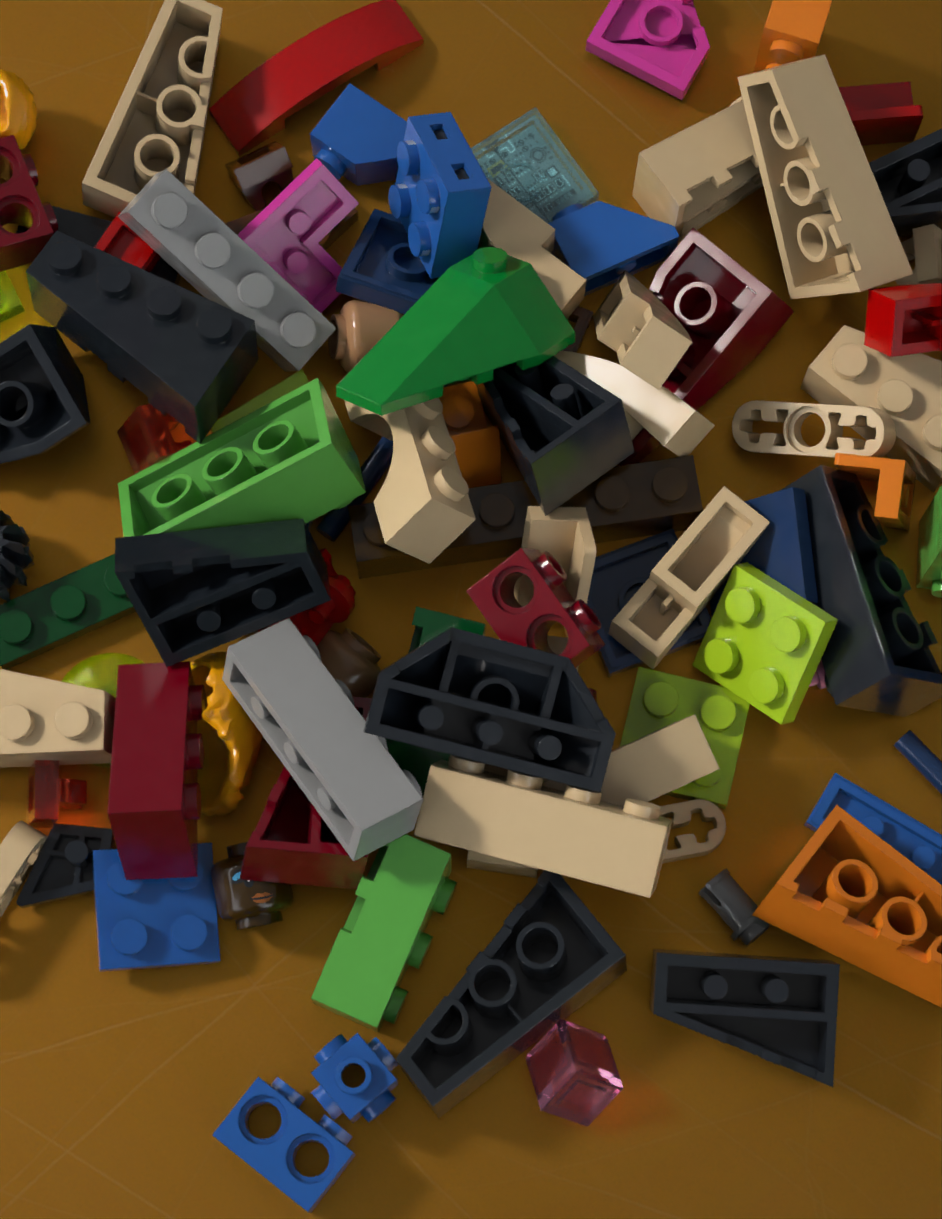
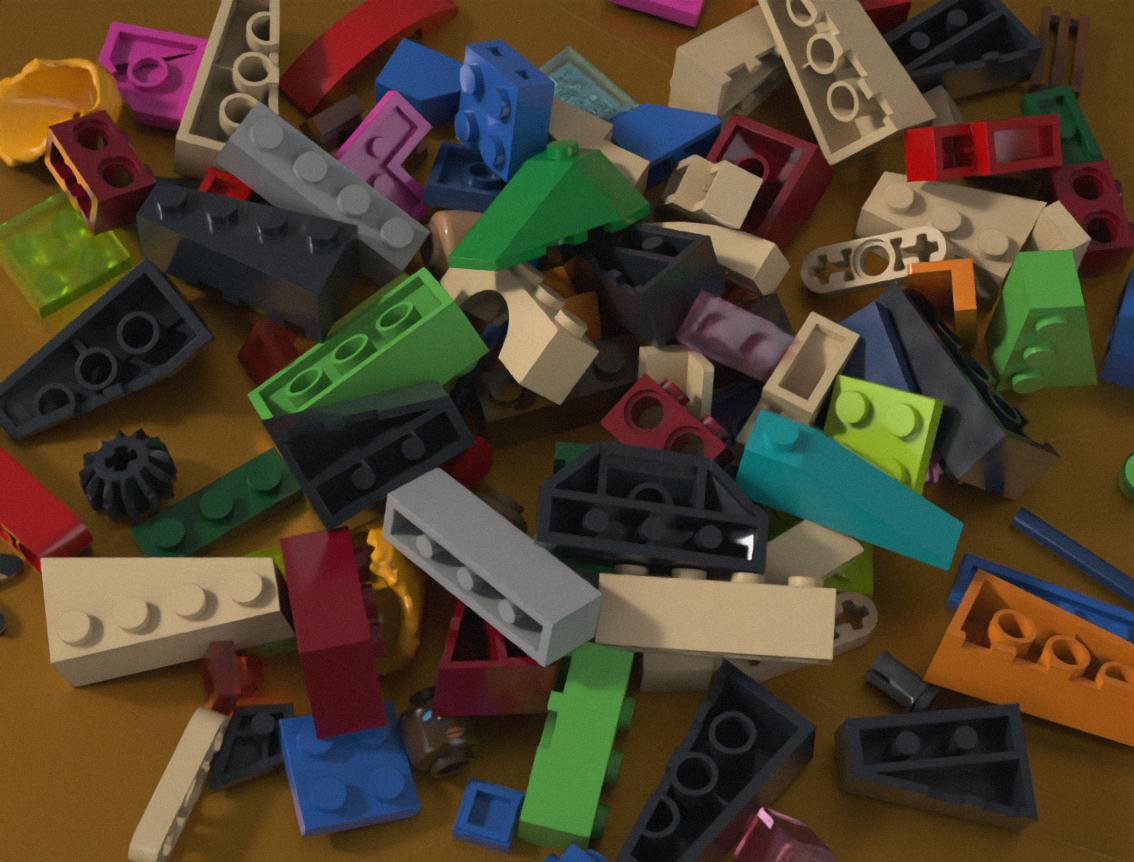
camera: 15 degrees left, 15 degrees down
none -> dark pink plate [98,21,209,131]
none -> blue tile [452,777,526,854]
none -> clear pink plate [675,290,795,383]
none -> teal wedge [735,409,964,571]

